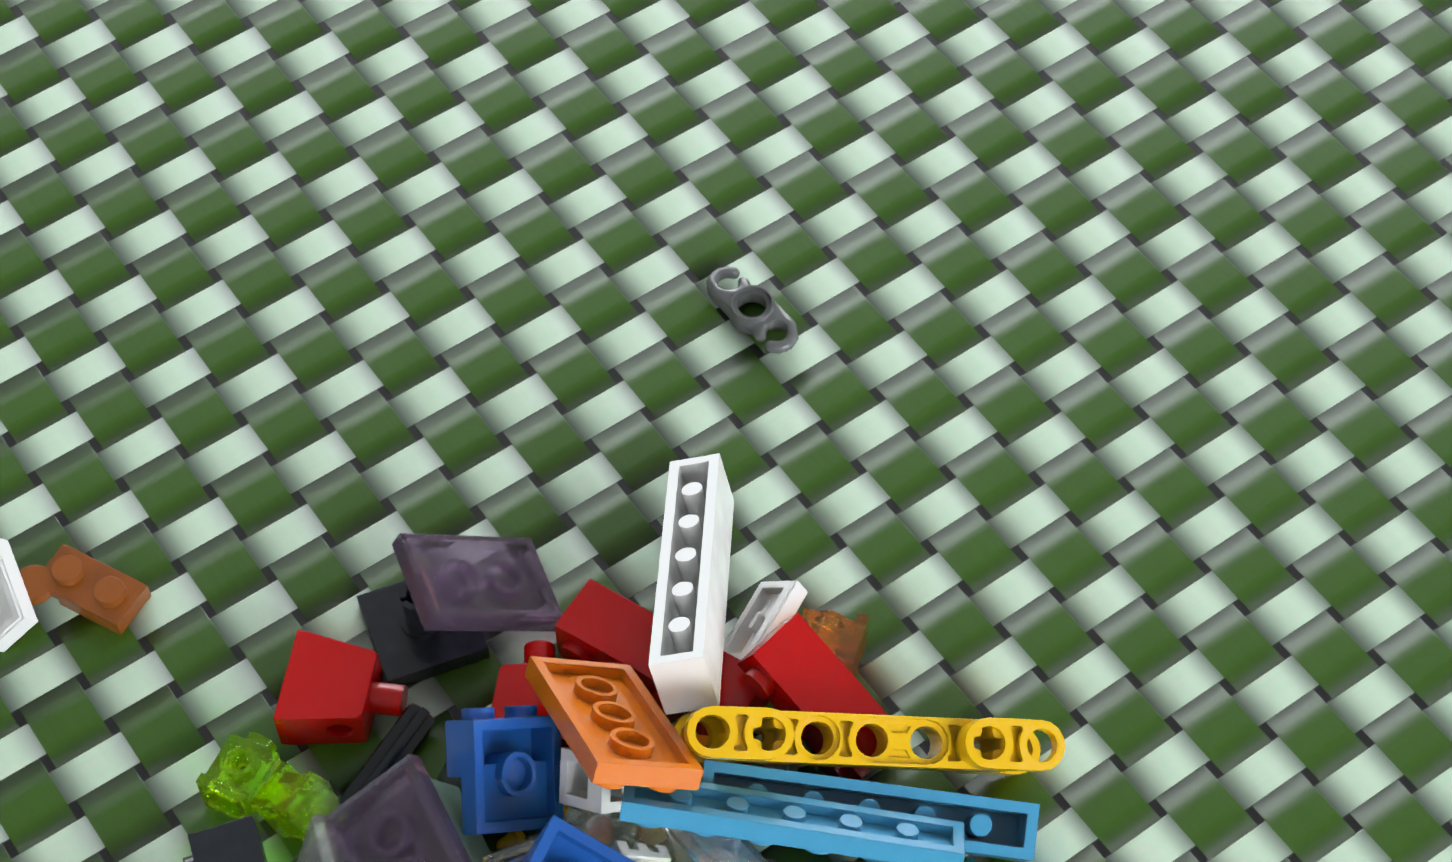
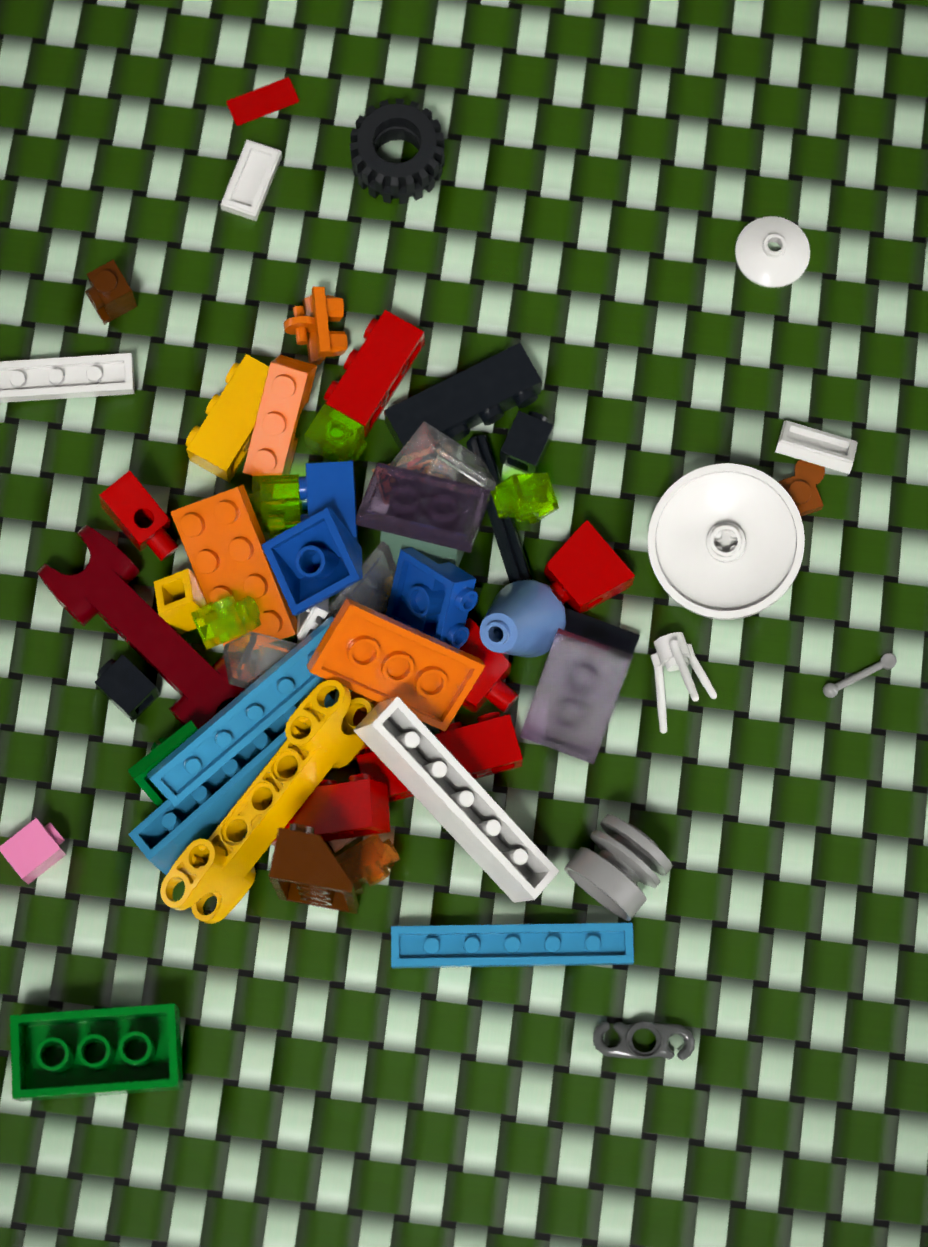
camera: 130 degrees right, 20 degrees up
clear neon green brick [196,732,285,821] -> none
white tile [723,580,808,660] -> none
none -> green brick [10,1003,183,1102]
none -> reddish brown slope [268,823,359,914]
none -> dark azure plate [391,923,634,968]
none -> medium blue cone [479,579,566,658]
none -> light grey wheel [564,814,673,921]
none -> white dish [648,463,805,620]
none -> white plant [650,632,717,734]
none -> light grey hinge [823,653,897,698]

